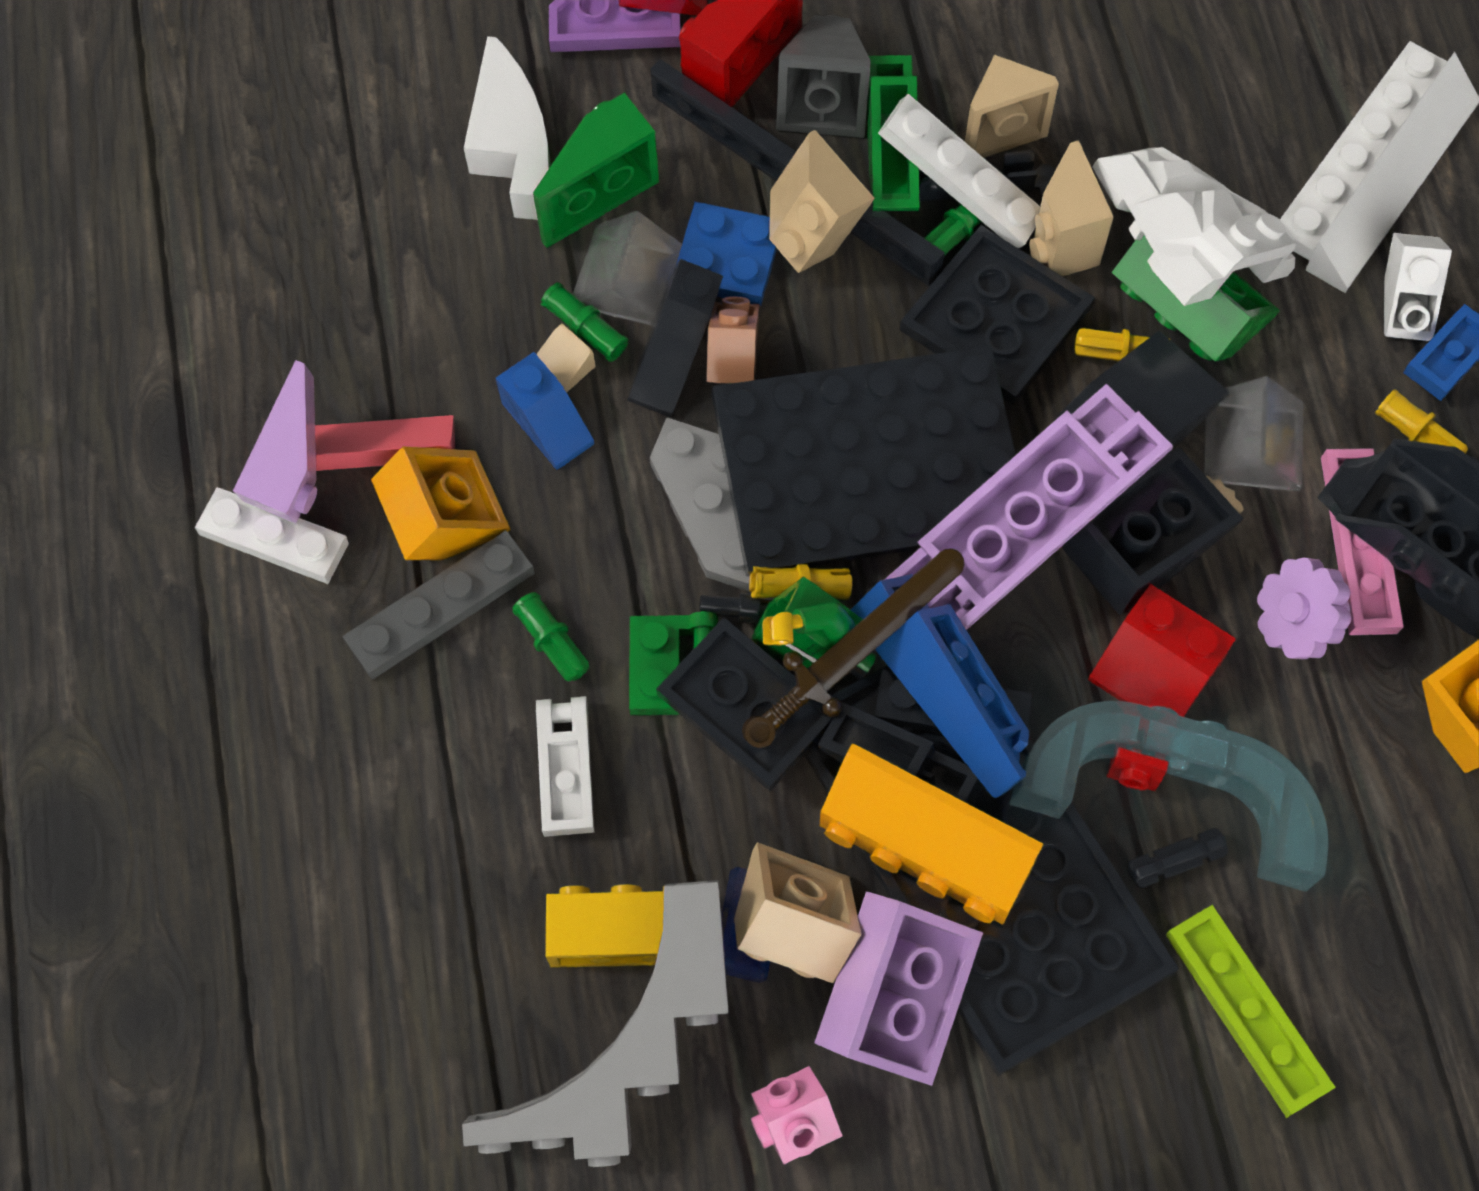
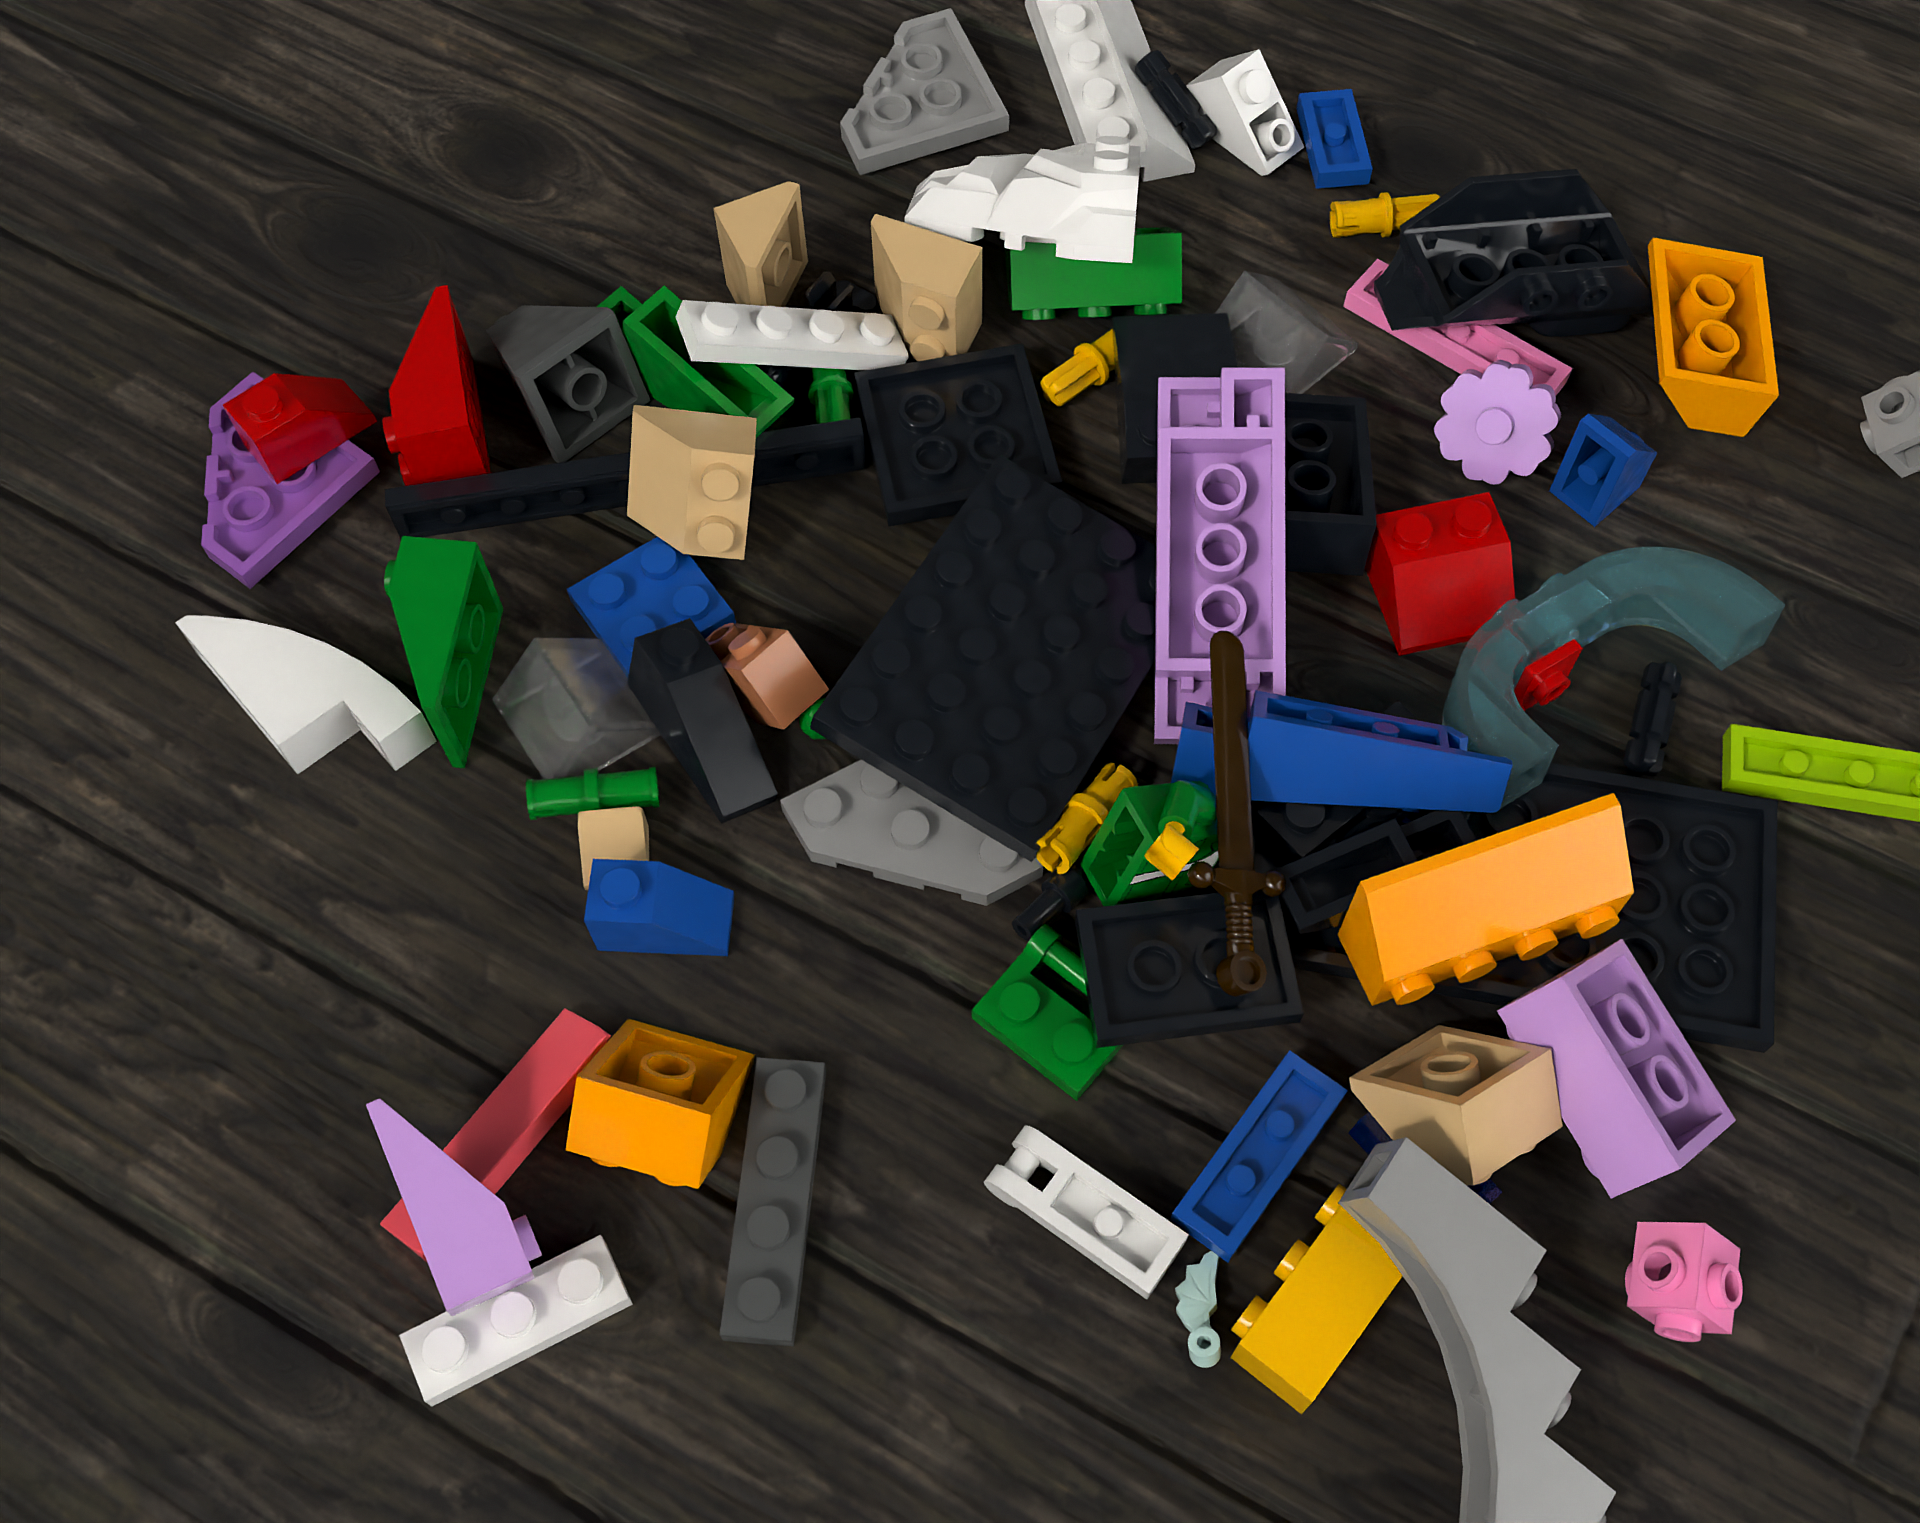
camera: 50 degrees left, 5 degrees down
green axle [512,592,589,682] -> none
none -> light grey plate [840,8,1009,175]
none -> black axle [1135,50,1217,150]
none -> blue plate [1170,1050,1348,1263]
none -> light aqua piece [1175,1251,1221,1368]
none -> blue slope [1549,413,1657,527]

